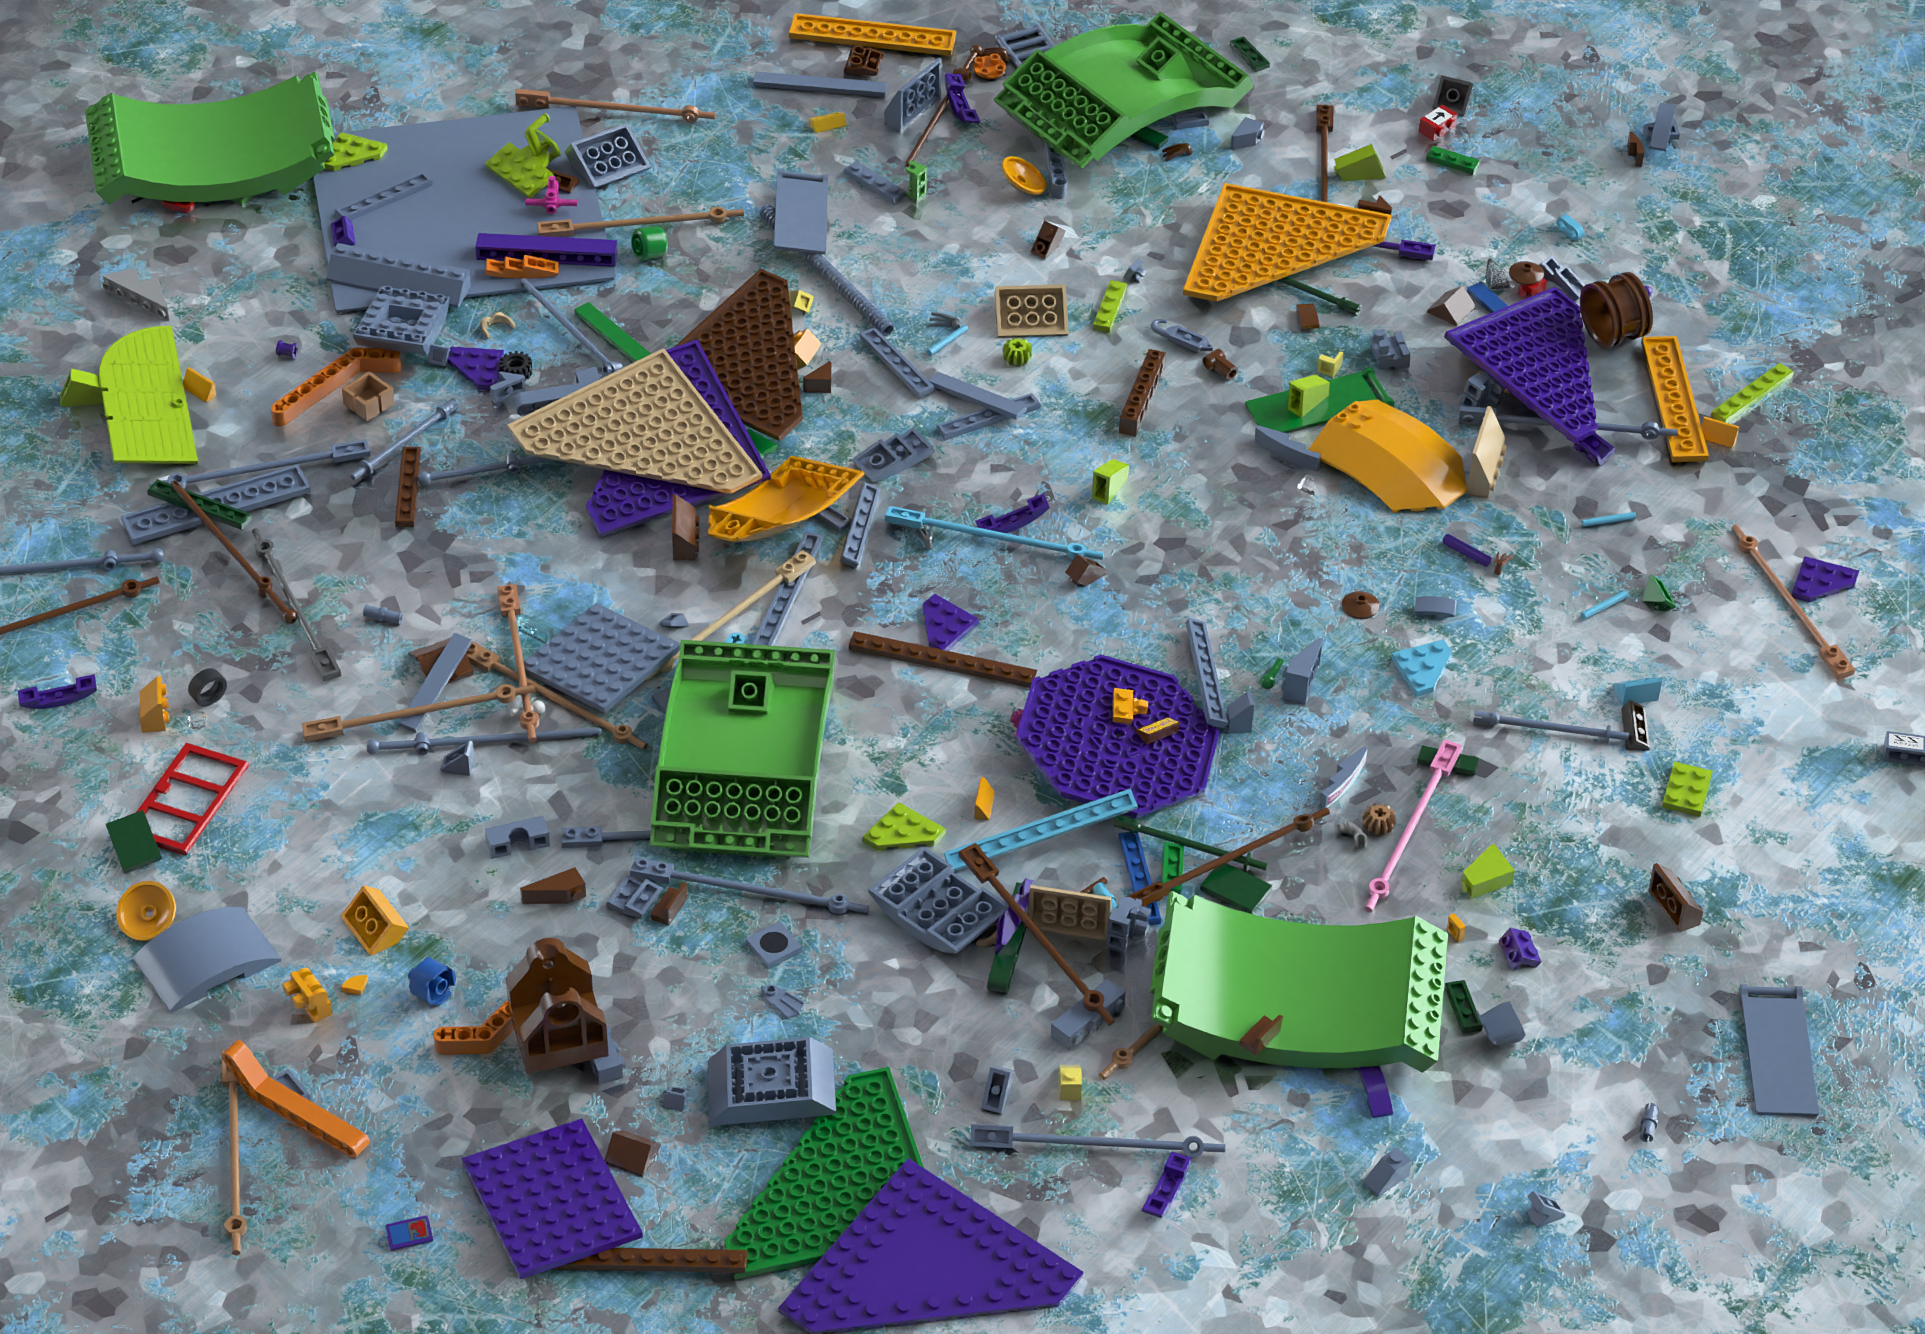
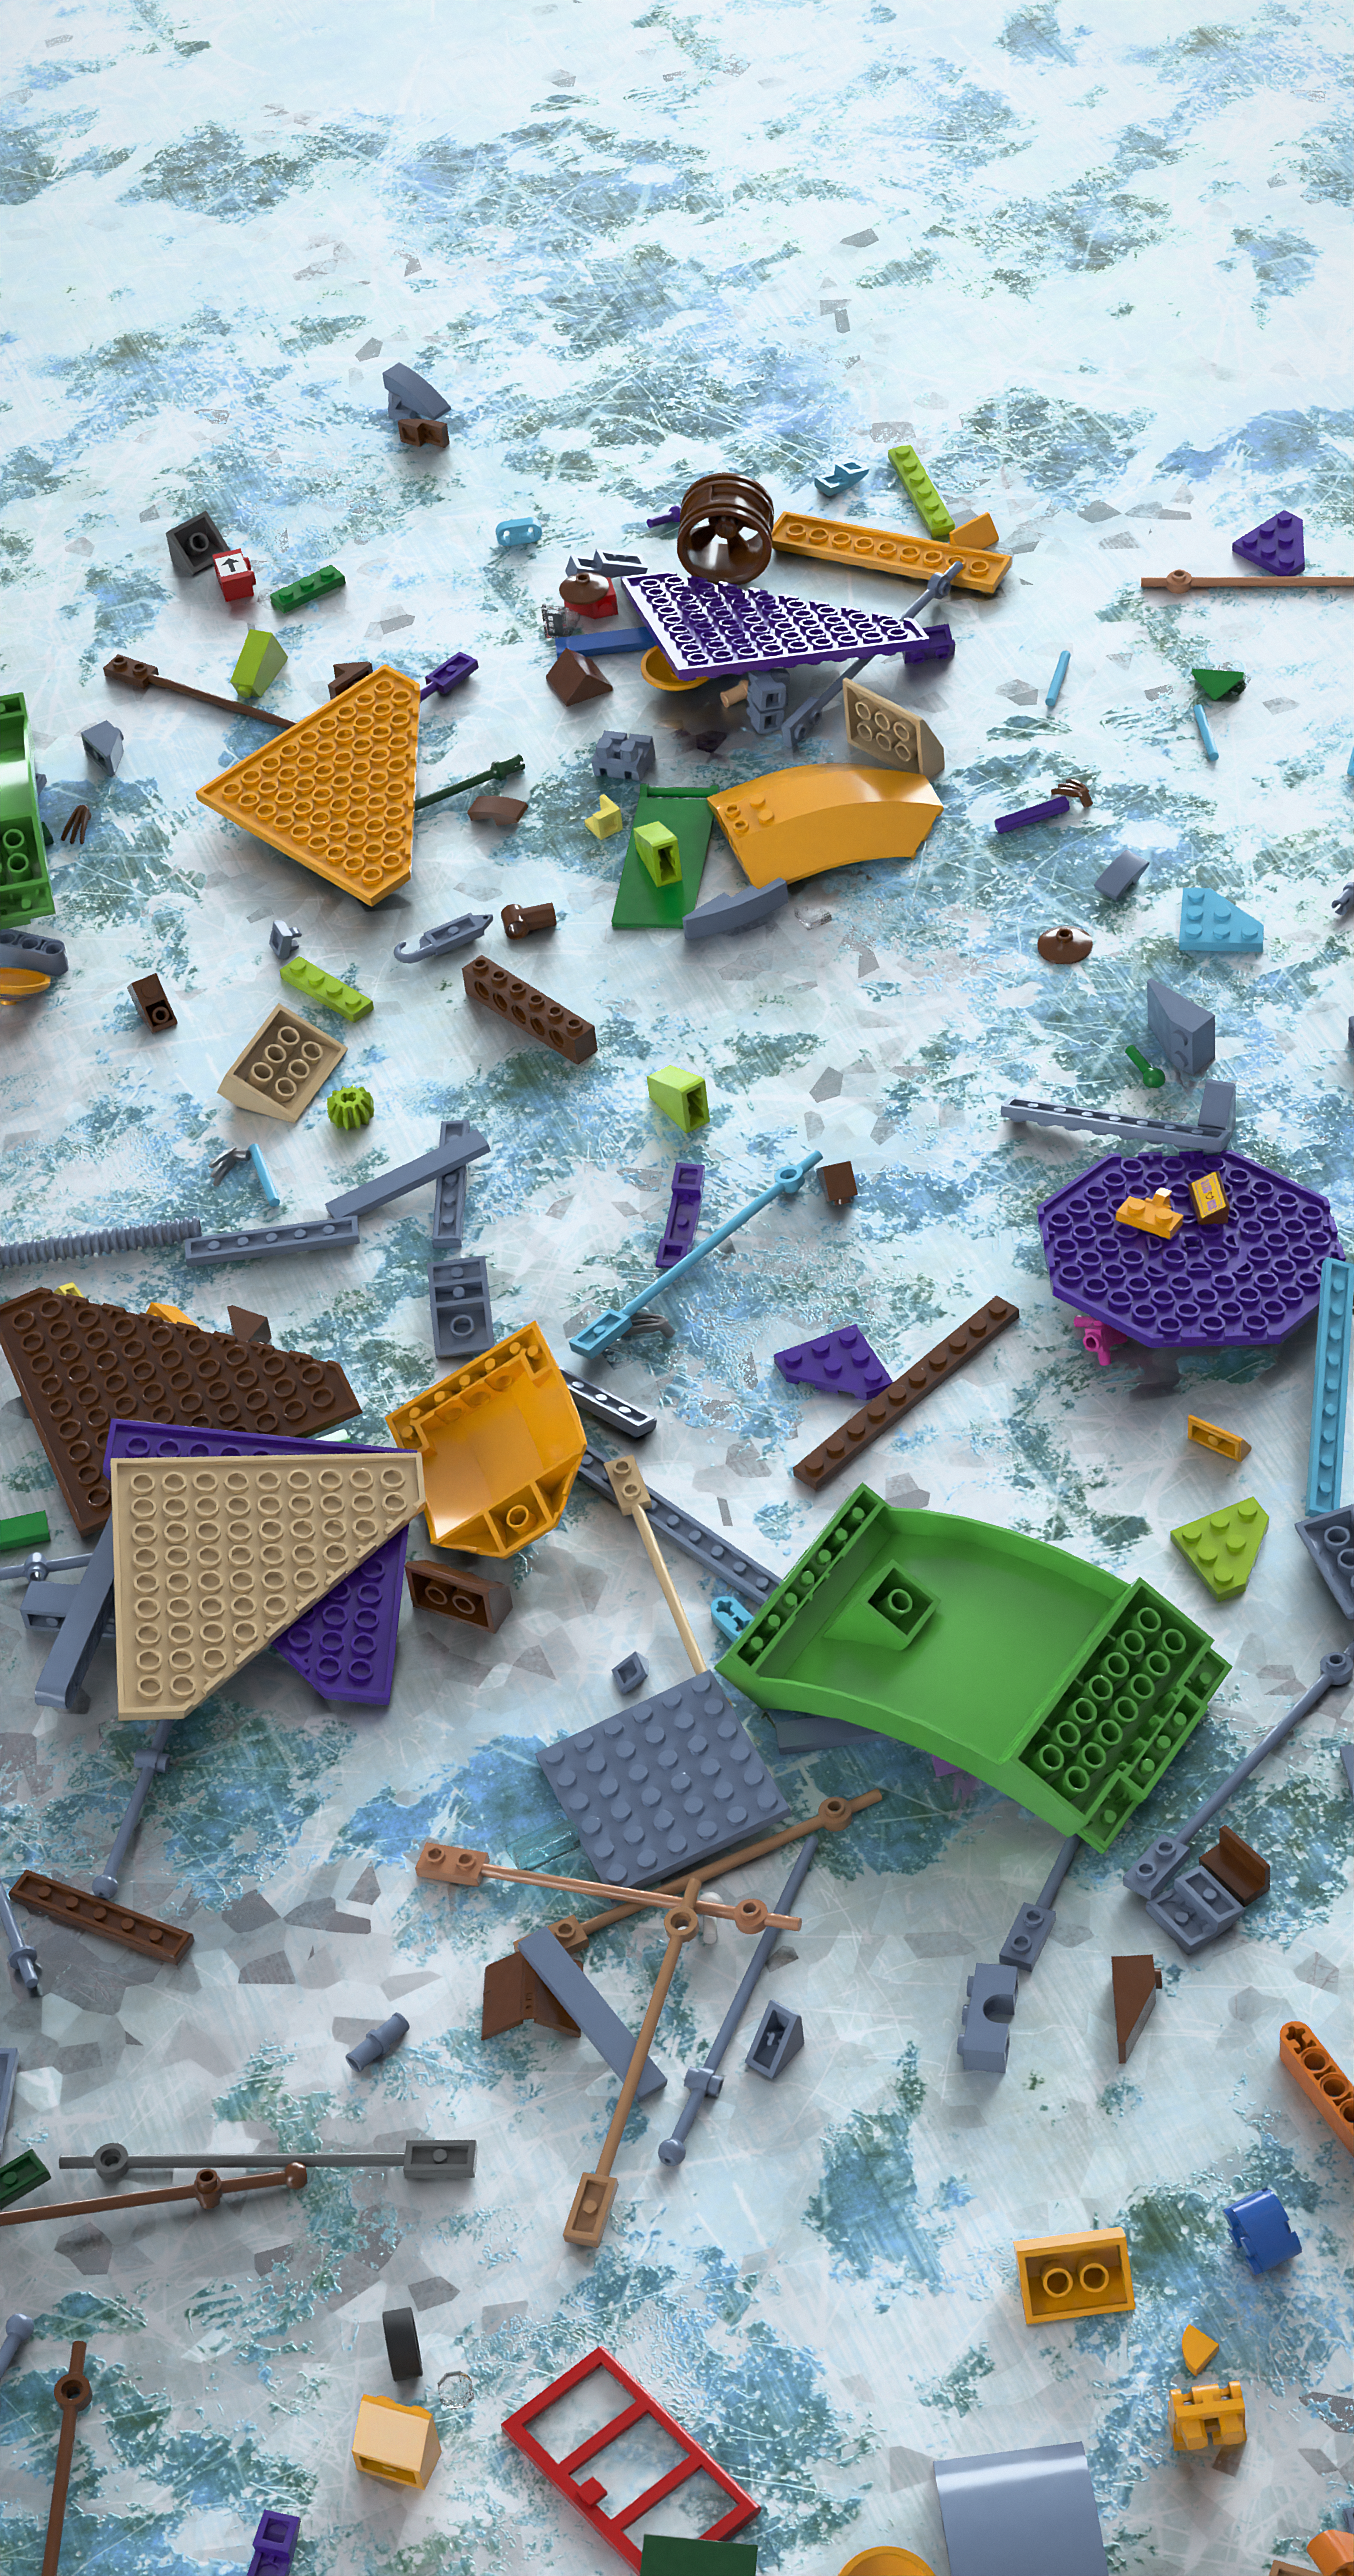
camera: 55 degrees left, 0 degrees up
none -> medium azure slope [814,459,869,496]

